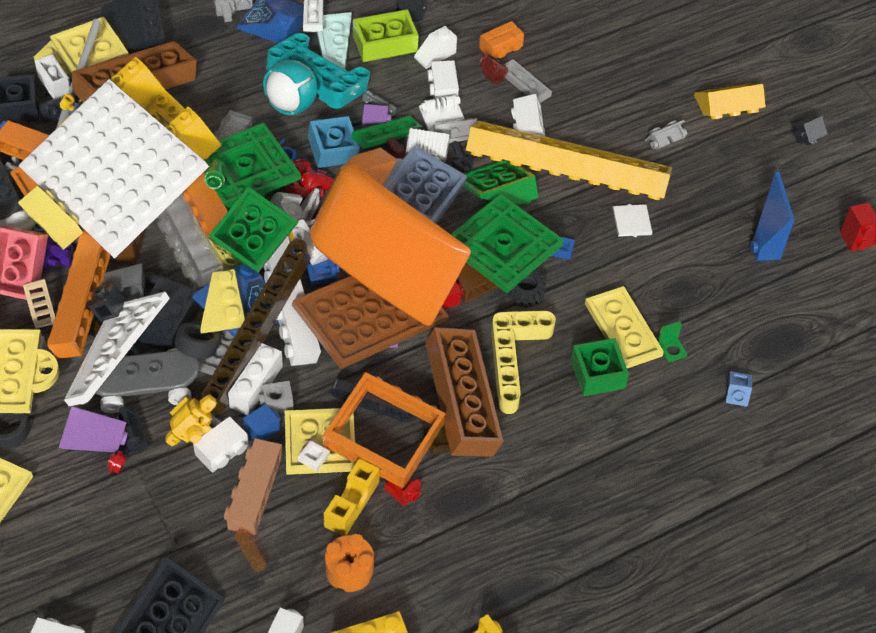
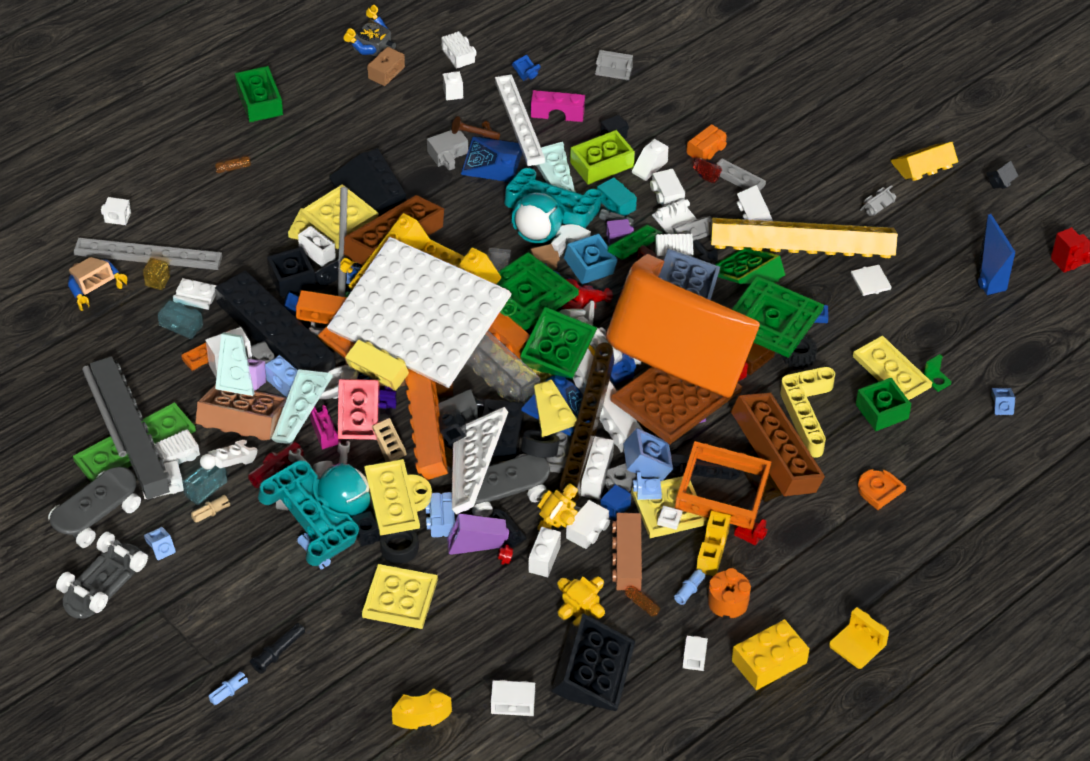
camera: 10 degrees left, 5 degrees down
none -> light blue brick [426,492,455,537]
none -> white brick [529,527,561,577]
none -> medium nougat brick [531,244,560,270]
none -> white brick [551,224,591,257]
none -> yellow piece [557,576,605,620]
none -> teal brick [597,177,637,216]
none -> medium blue brick [623,428,673,481]
none -> light blue bracket [633,472,662,500]
none -> light blue axle [674,569,705,605]
none -> orange tile [858,469,906,510]

